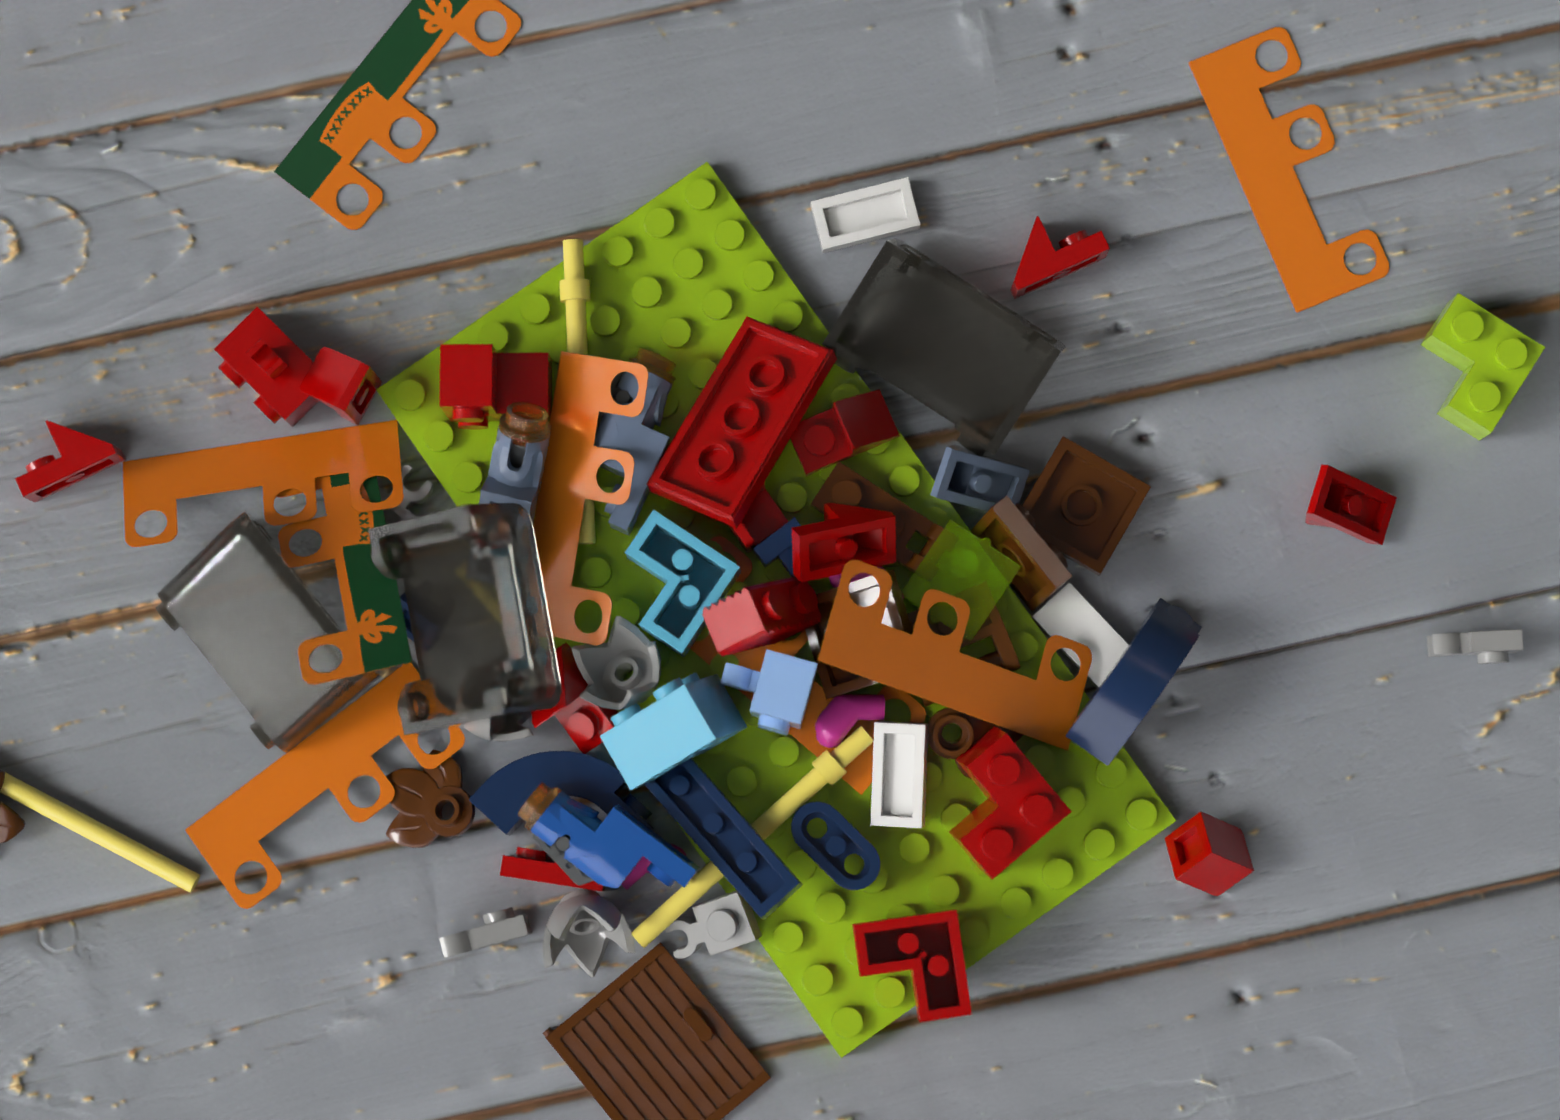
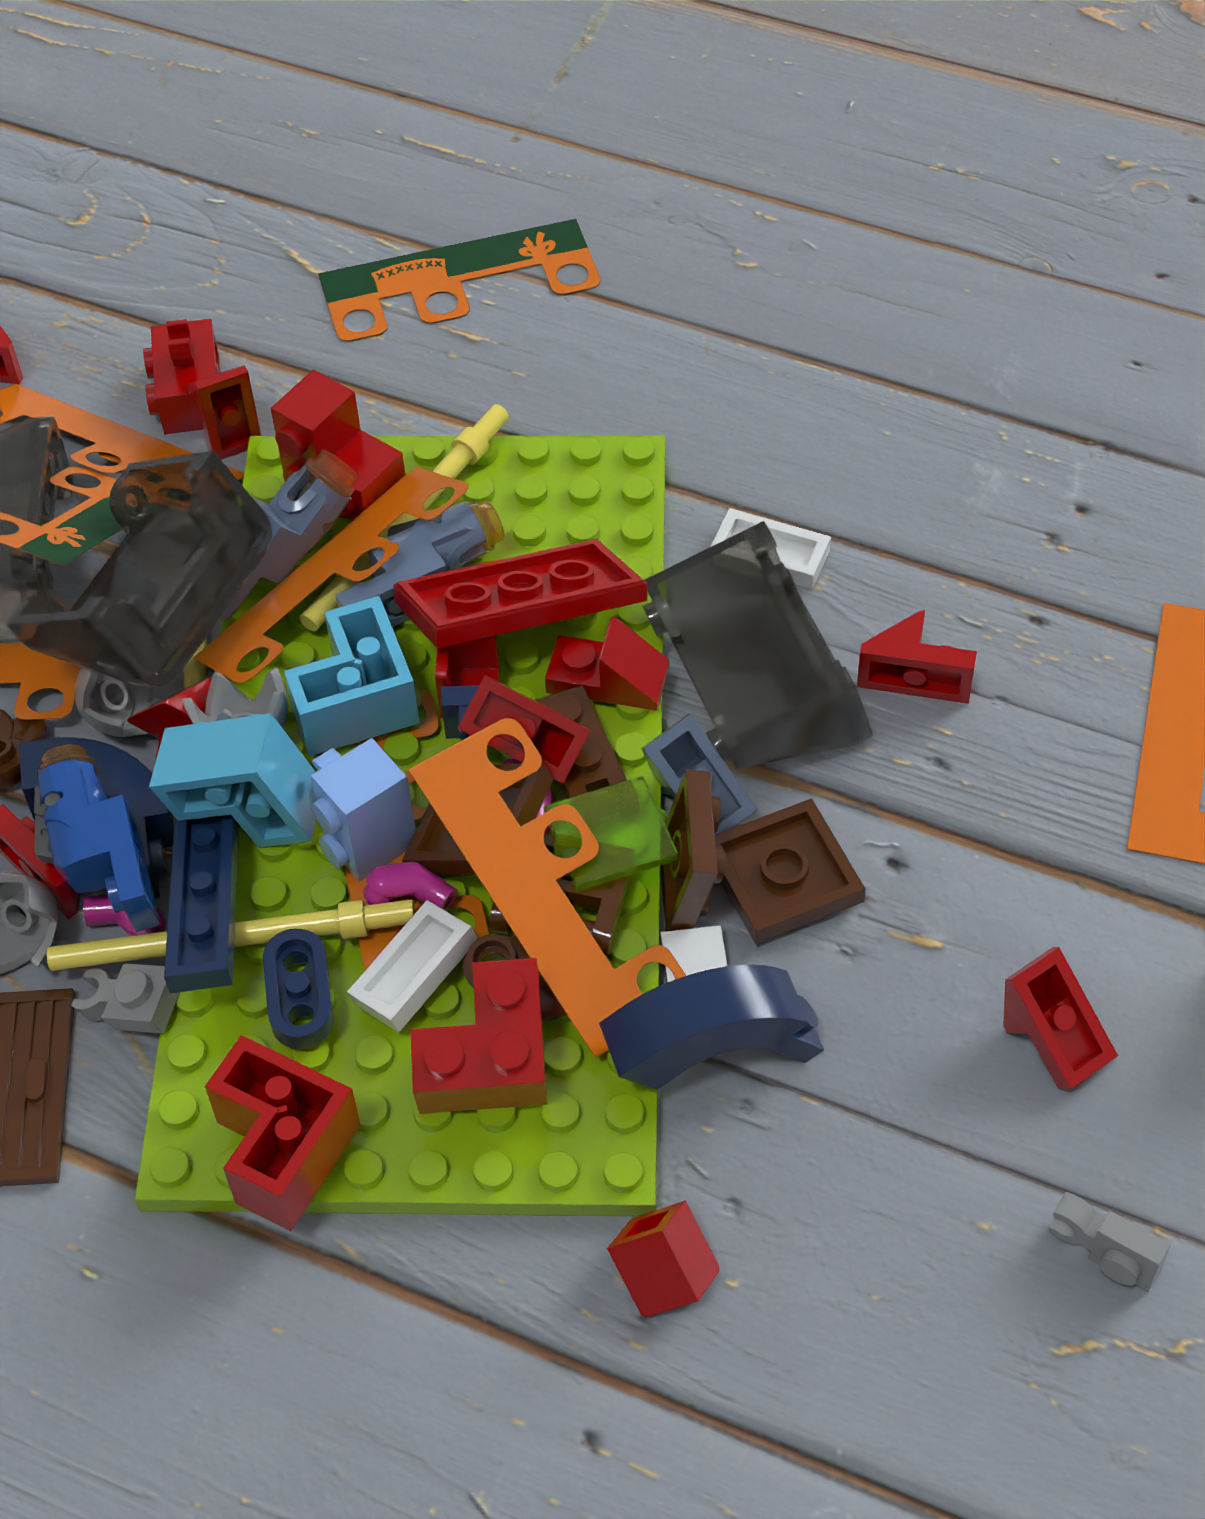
camera: 35 degrees right, 30 degrees down
red brick [702,577,821,657] -> none

